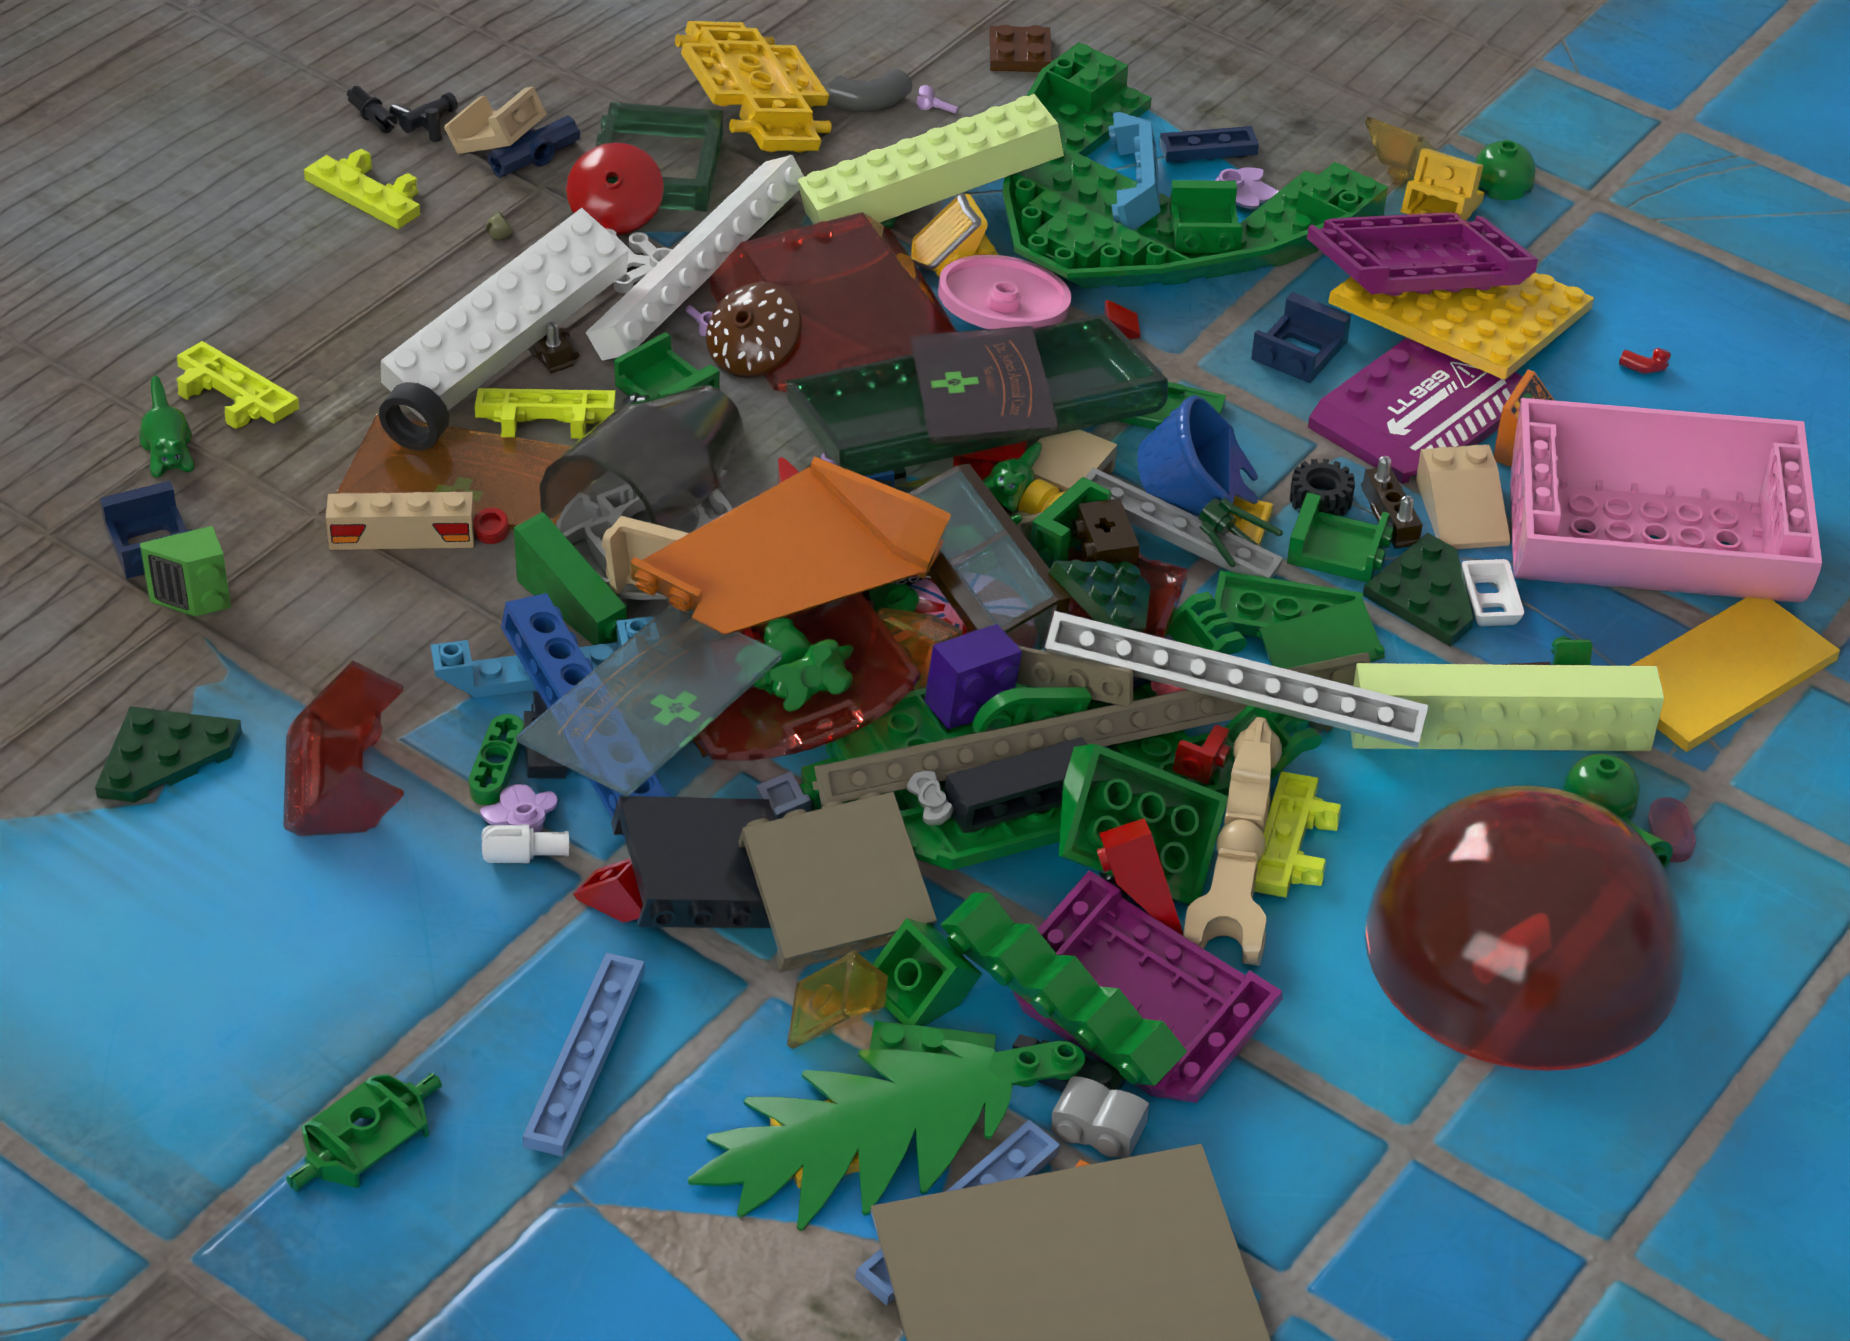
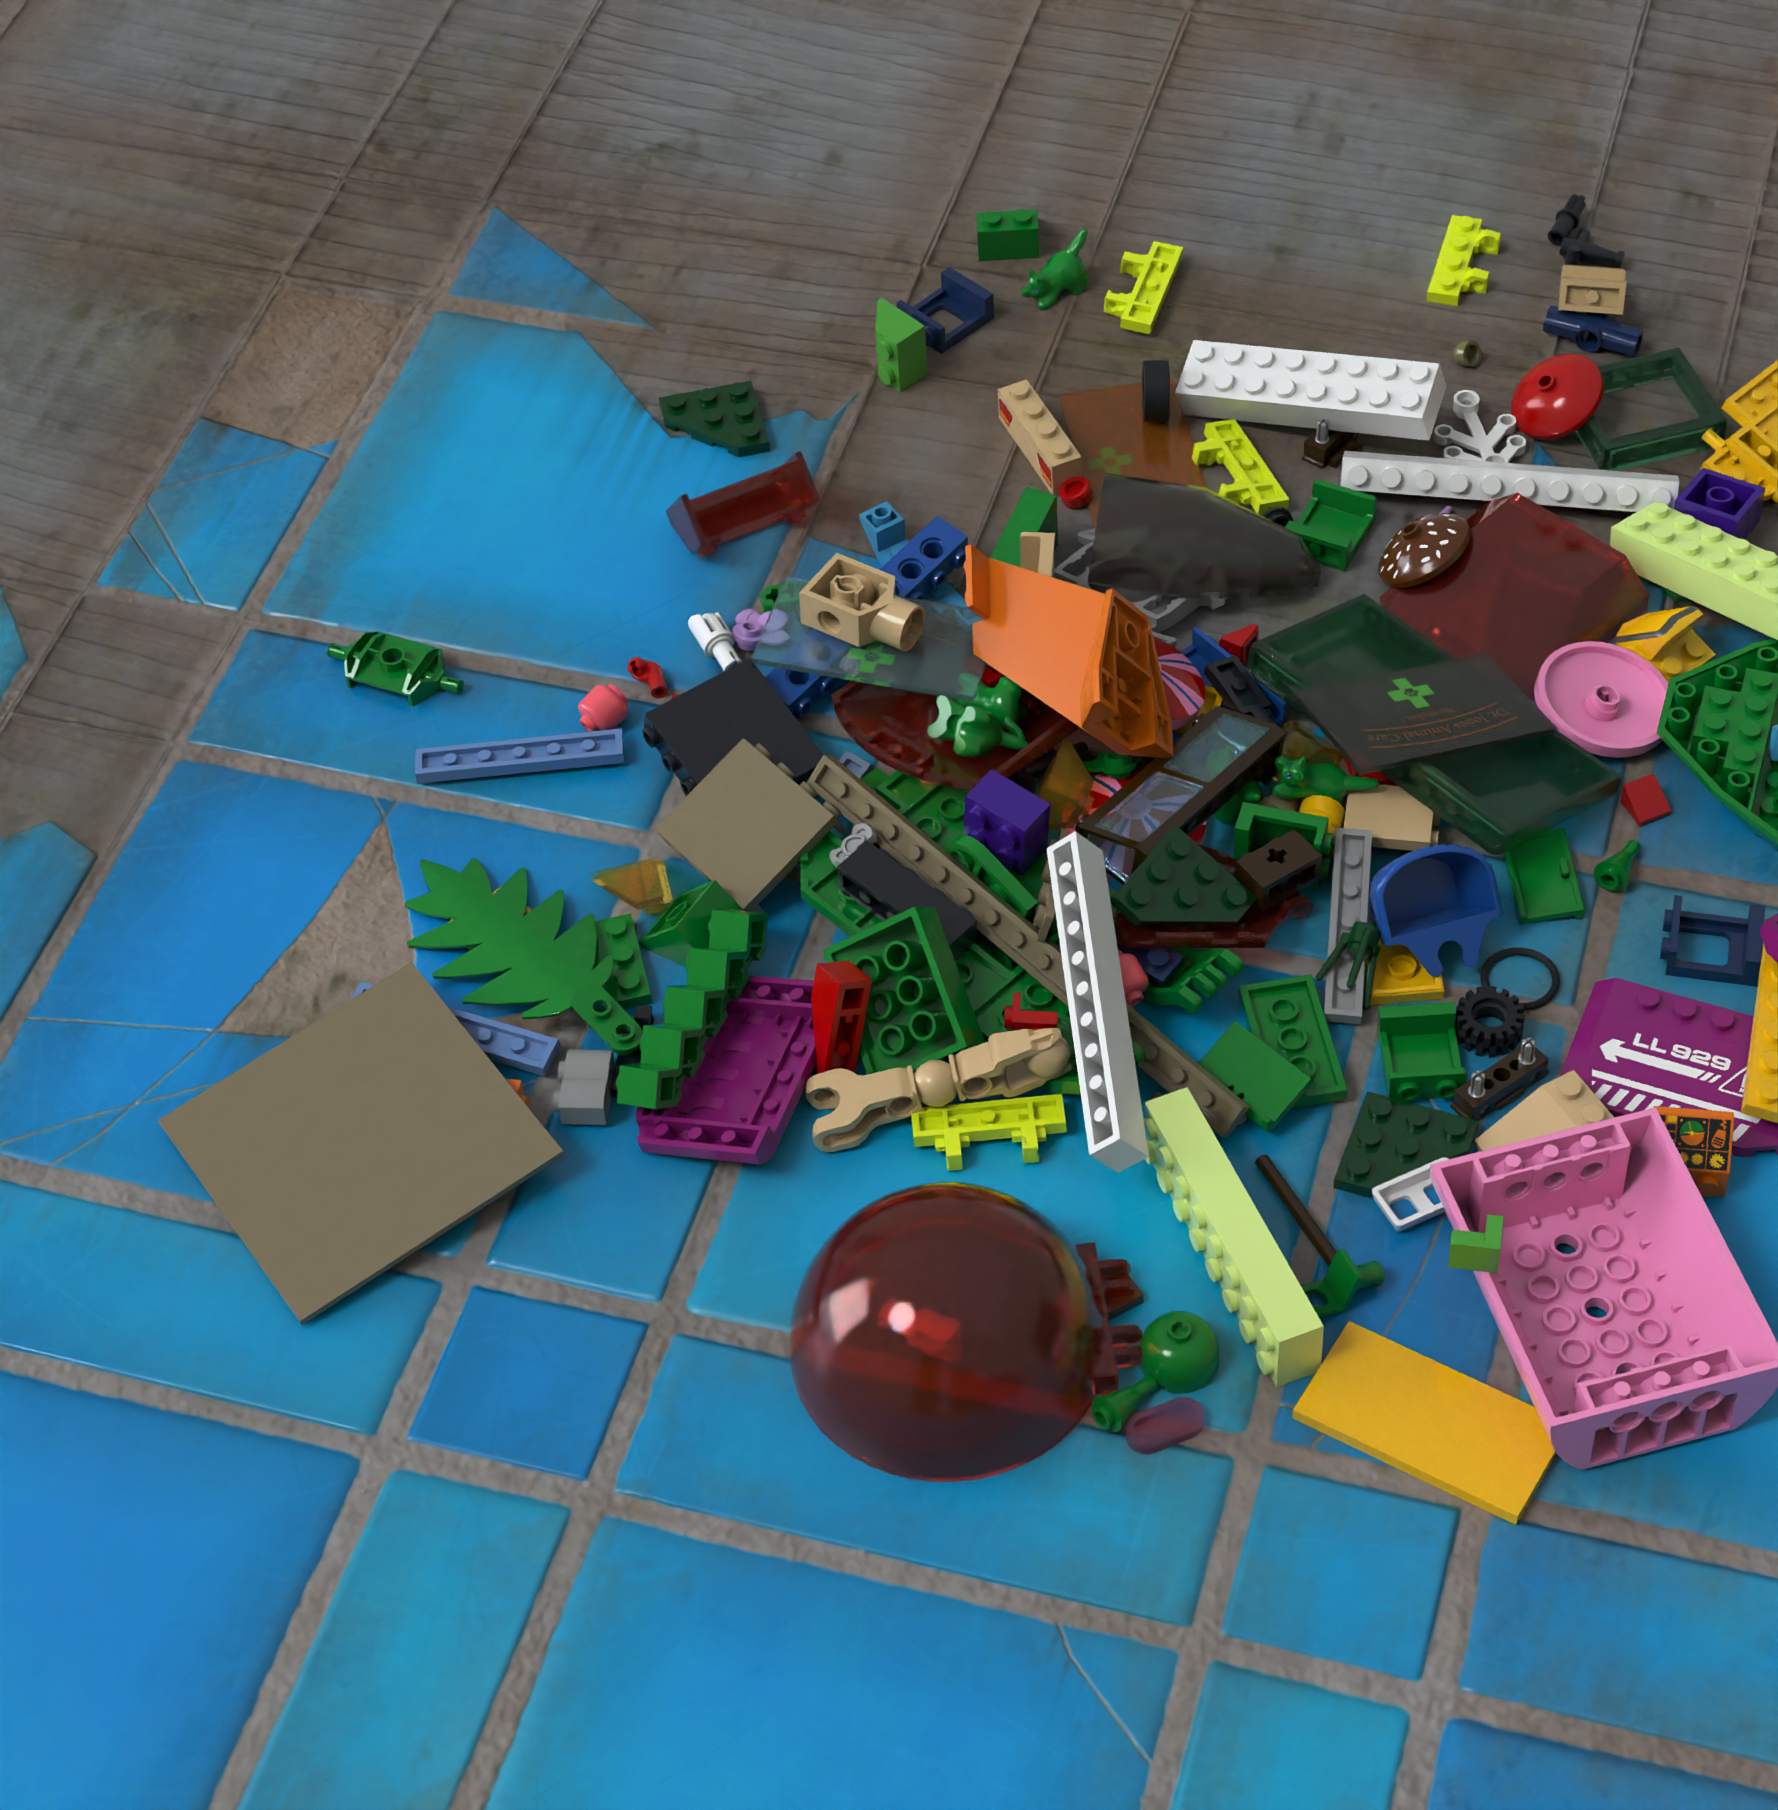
camera: 75 degrees right, 5 degrees up
none -> coral head [578,684,629,732]
none -> red arm [627,657,668,698]
none -> tan brick [799,553,925,652]
none -> green slope [976,209,1040,261]
none -> bright green panel [1448,1214,1504,1273]
none -> black tyre [1480,947,1560,1010]
none -> green cone [1594,840,1641,892]
none -> dark purple brick [1674,468,1765,540]

